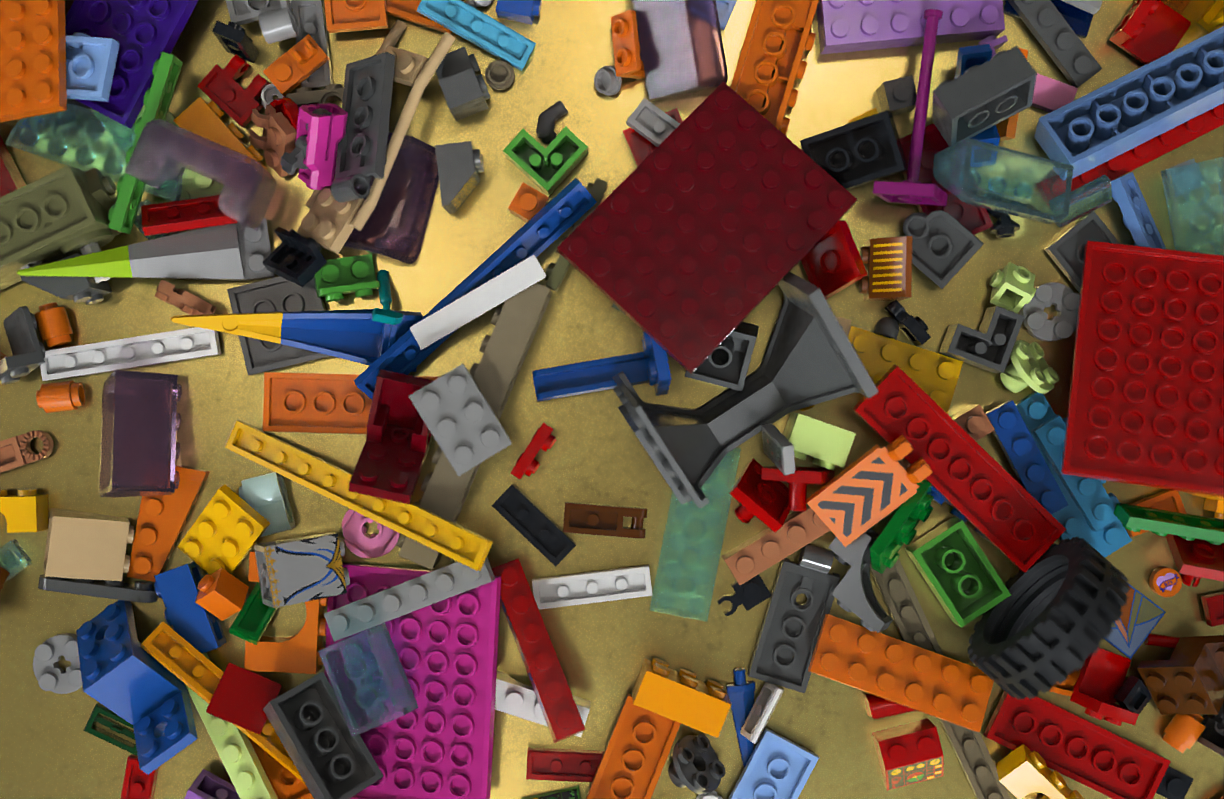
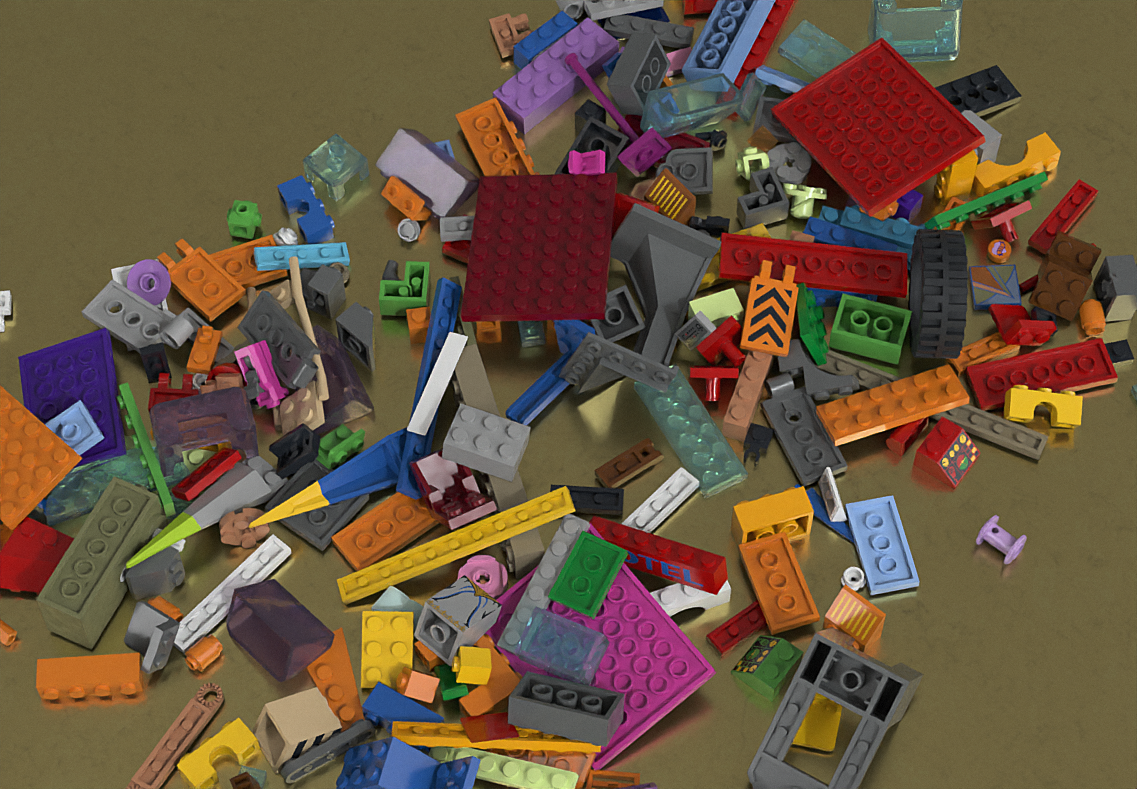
camera: 45 degrees left, 30 degrees down
teal piece [372,270,404,325] -> none
red plate [510,422,557,480] -> none
dark grey plate [668,734,725,795] -> none
none -> yellow brick [452,646,492,685]
none -> green plate [548,530,628,620]
none -> dark pink bracket [568,150,605,176]
none -> clear orange tile [747,125,779,154]

